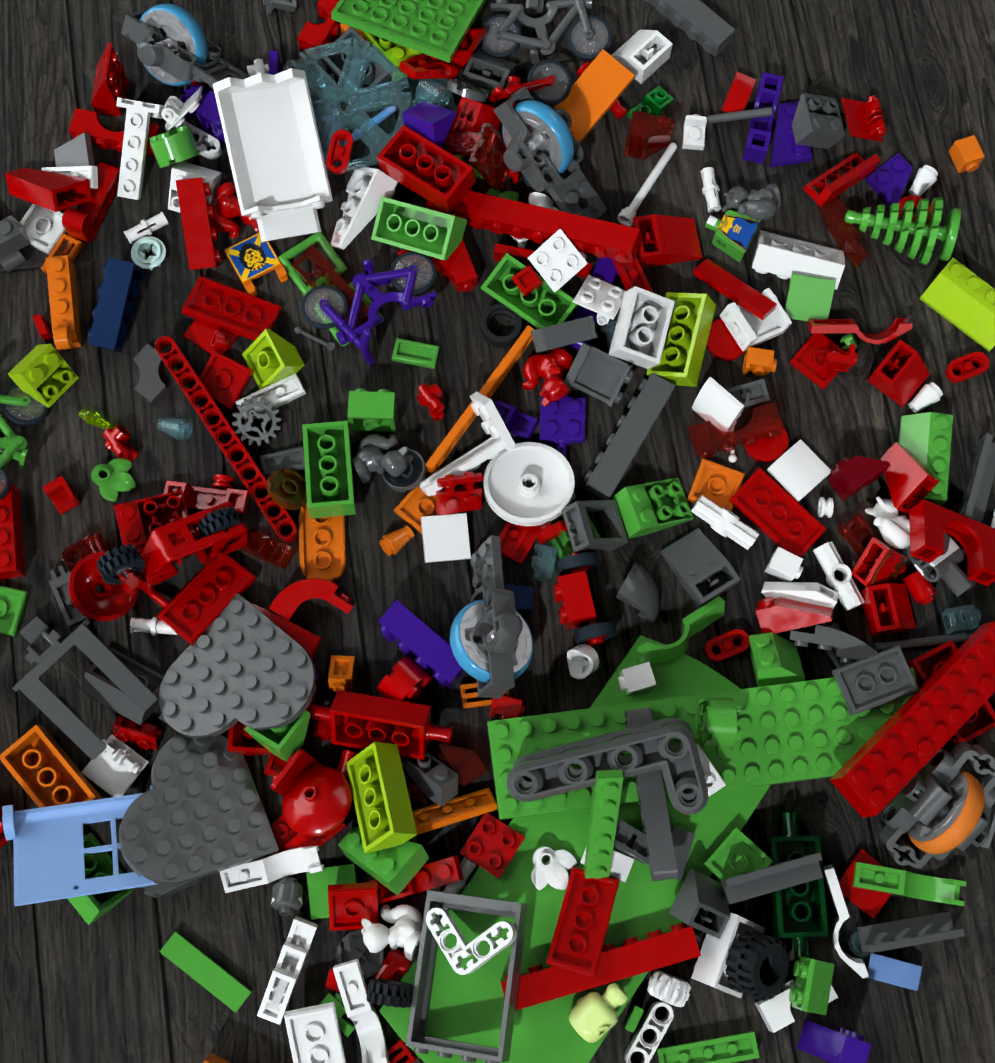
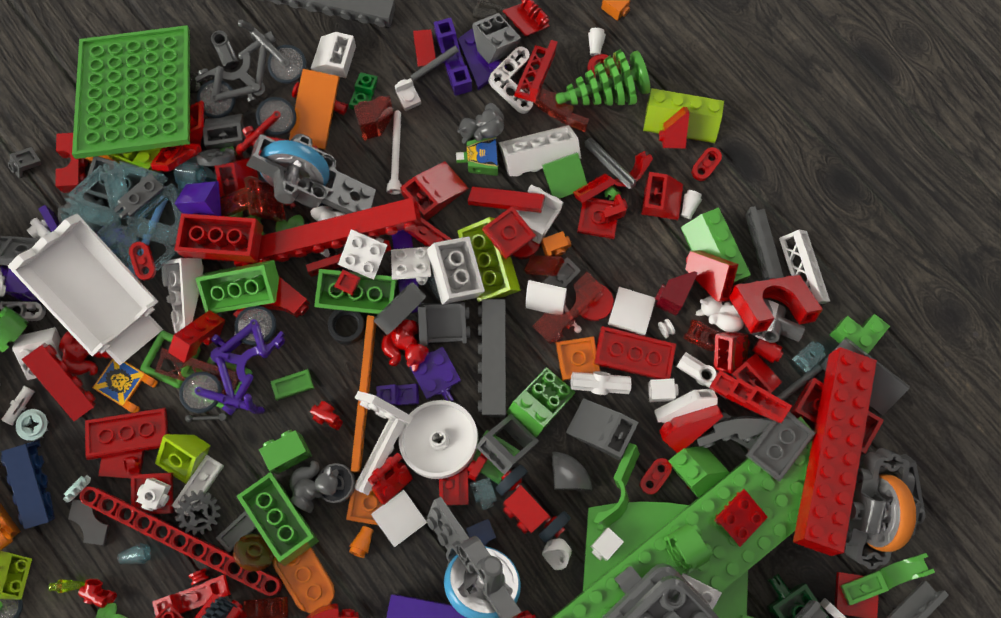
camera: 30 degrees left, 0 degrees up
white pin [700,167,721,213] -> none
dark purple wing [865,153,913,207] -> none
none -> light aqua gear [63,475,91,502]
none -> dark grey hinge [114,173,165,219]
none -> white brick [136,478,171,511]
none -> red arch [168,310,225,363]
none -> red tile [482,206,536,259]
none -> white beam [488,47,533,114]
none -> clear red tile [524,255,564,276]
none -> dark grey axle [584,138,636,189]
none -> red slope [659,107,690,148]
none -> red slope [710,370,792,424]
none -> red hinge [714,489,768,547]

